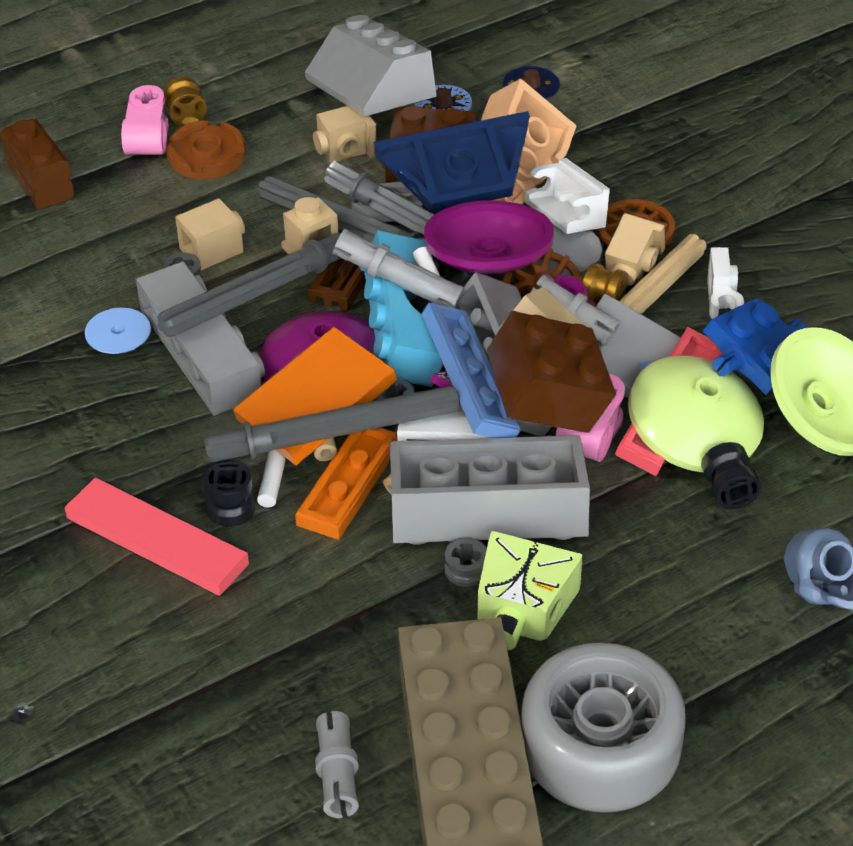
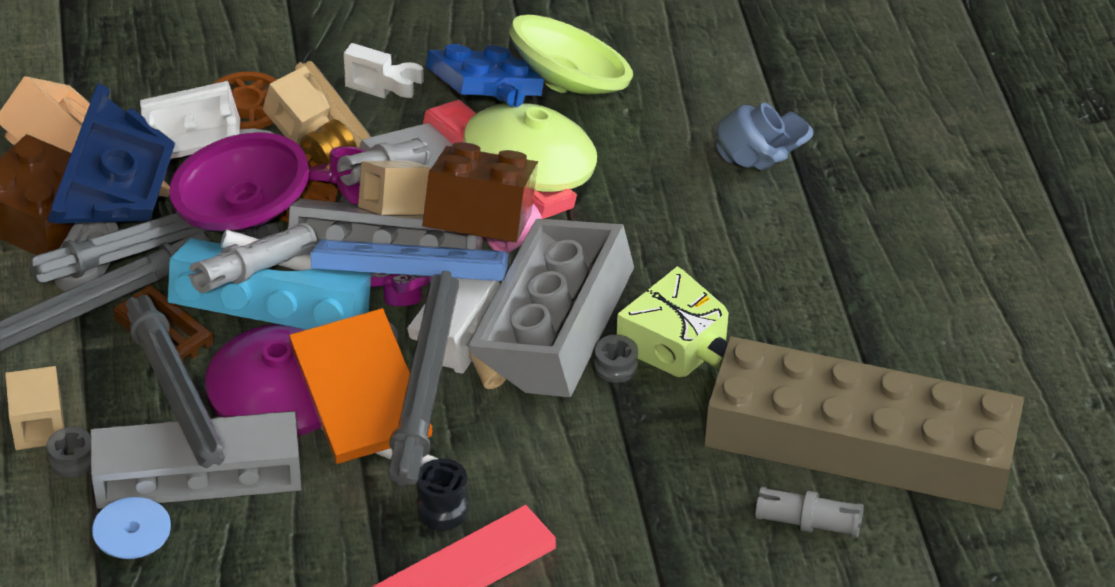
camera: 70 degrees left, 0 degrees up
tan brick [282,197,338,254] -> none
orange tile [295,427,398,540] -> none
light grey wheel [521,642,686,813] -> none
black wheel [701,442,762,509] -> none

